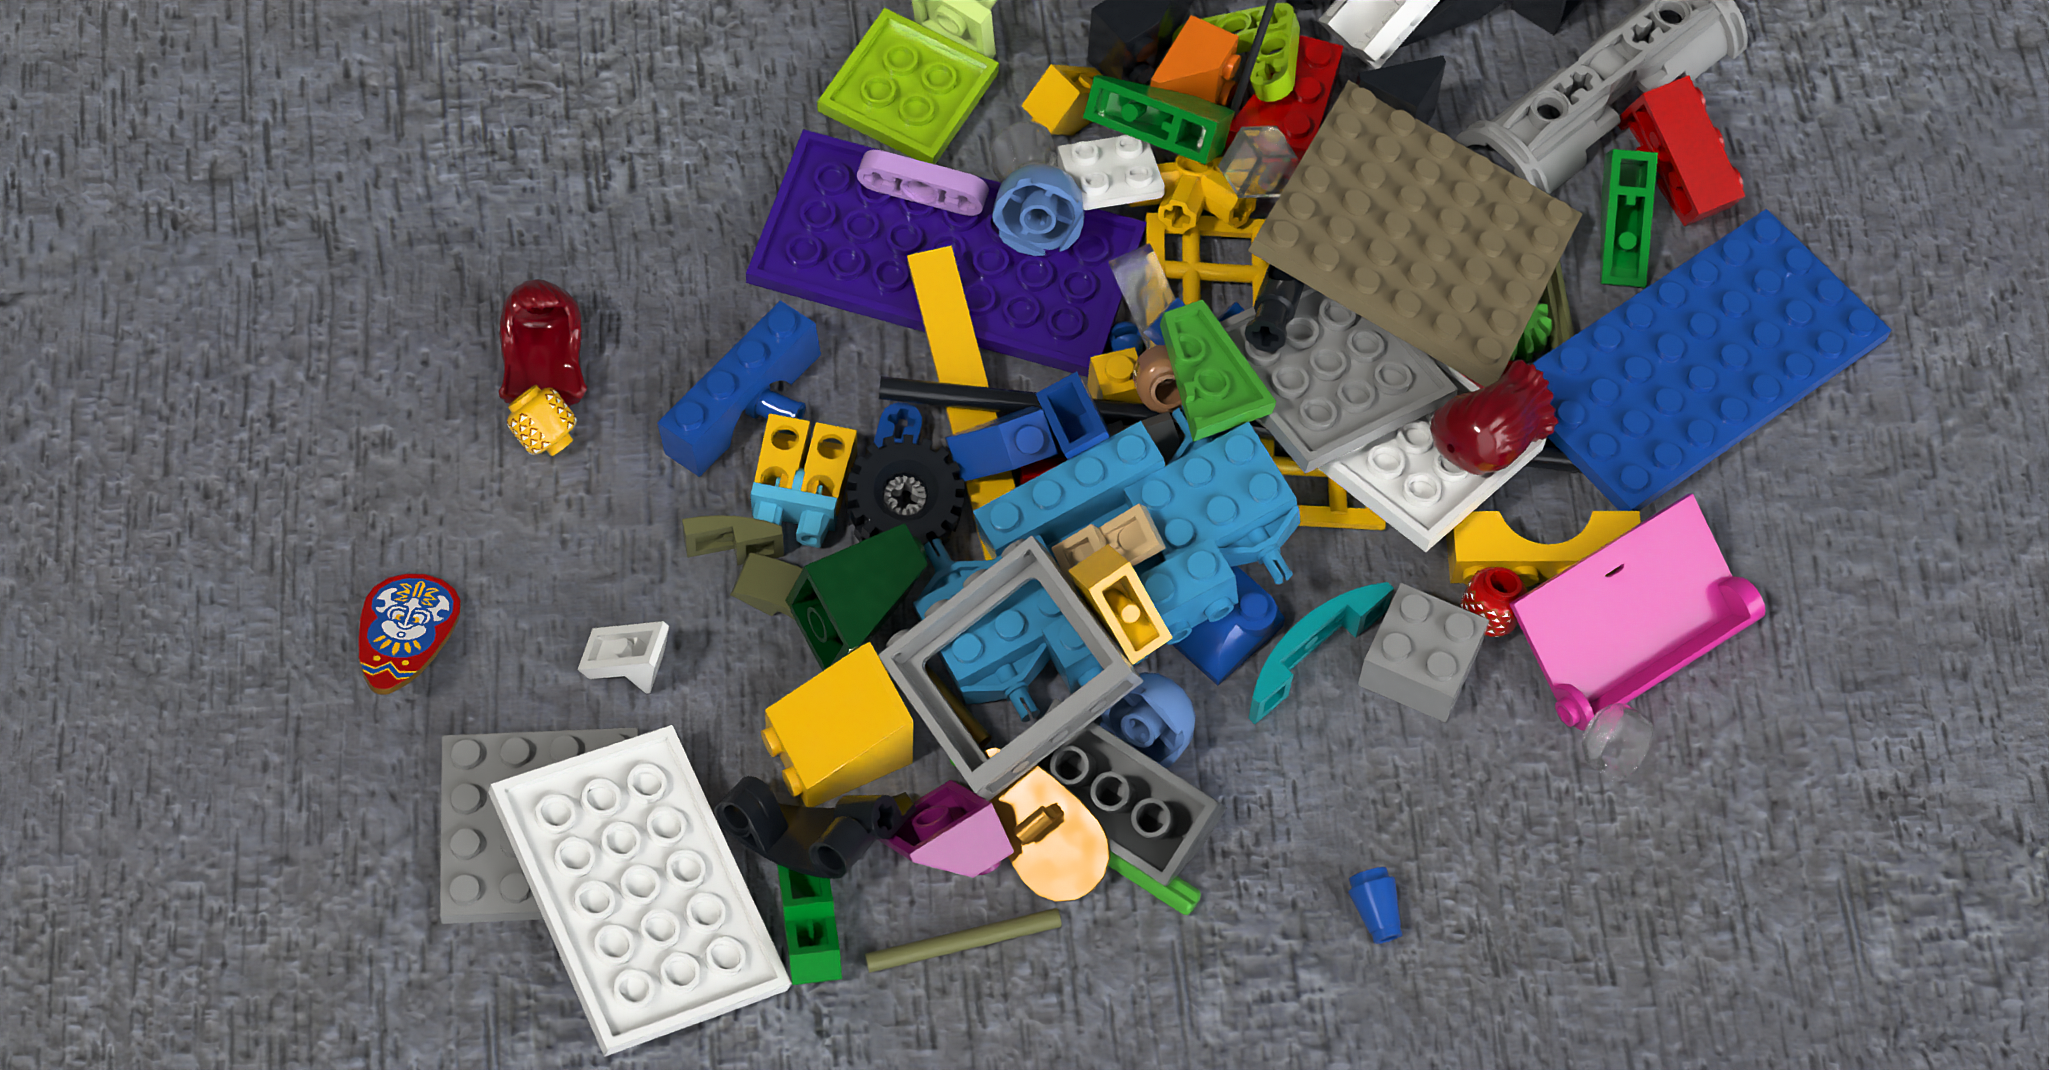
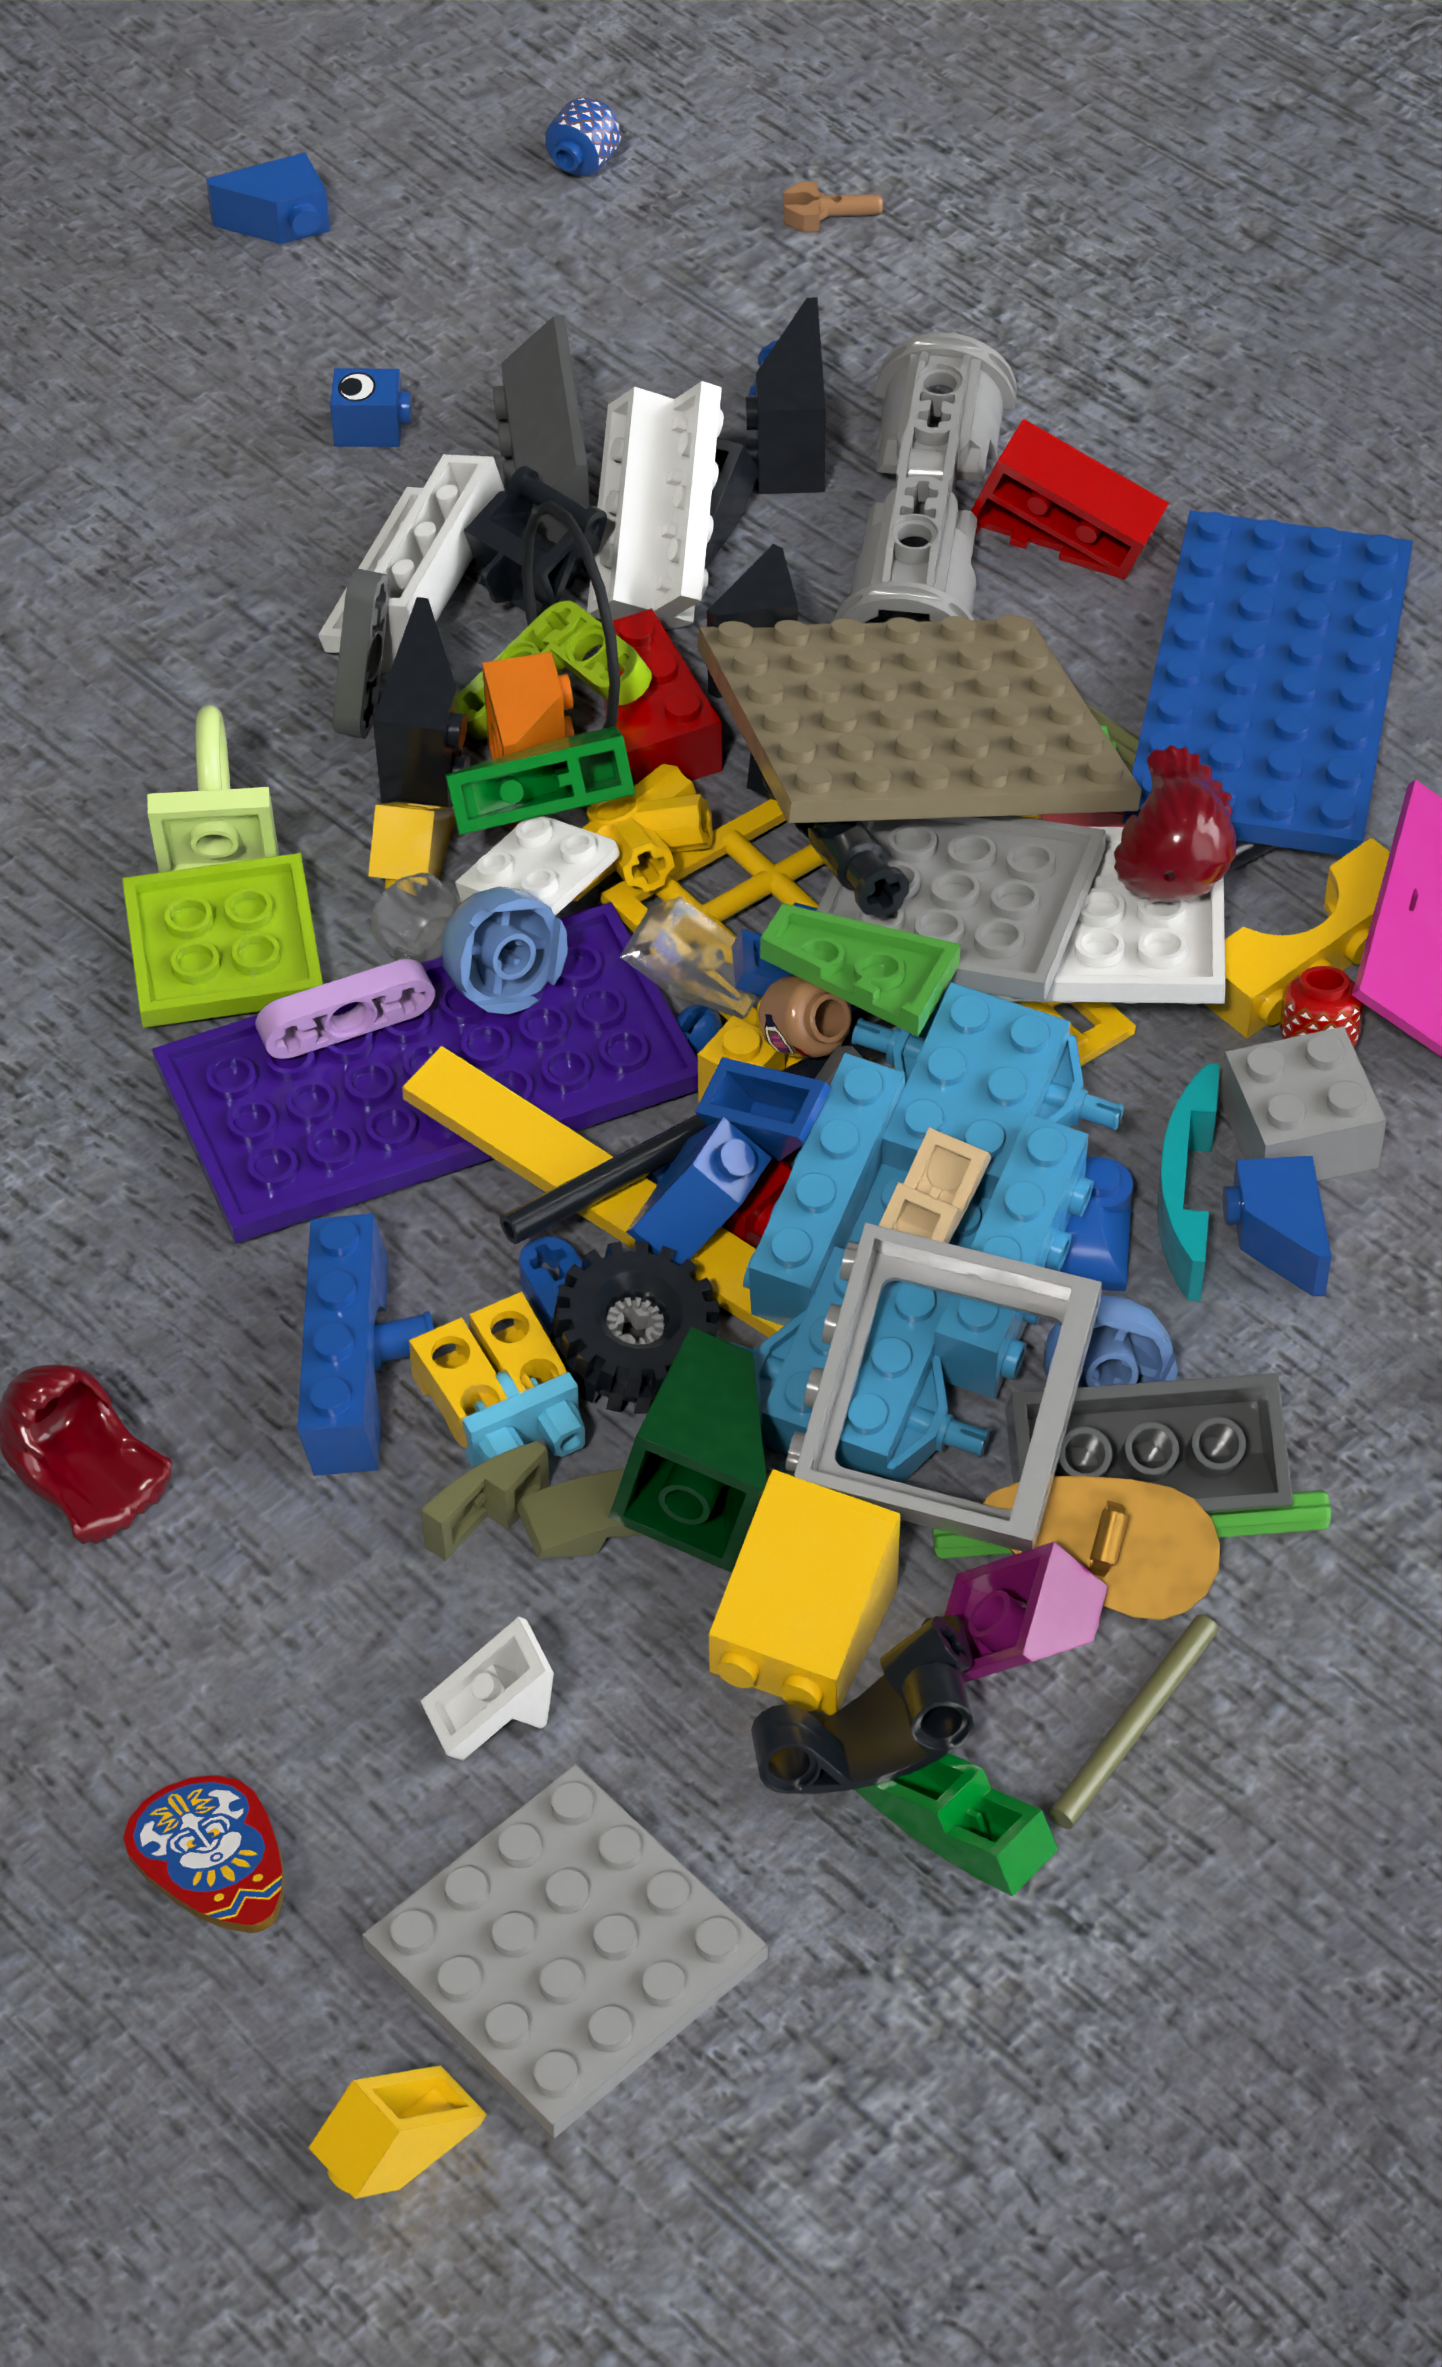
camera: 35 degrees left, 10 degrees down
white plate [488,725,791,1057] -> none
yellow head [507,385,576,456] -> none
yellow slope [1068,544,1172,665] -> none
clear slope [1218,126,1300,198] -> none
green slope [1600,149,1658,288] -> none
none -> yellow slope [308,2065,487,2199]
none -> blue slope [1222,1156,1331,1296]

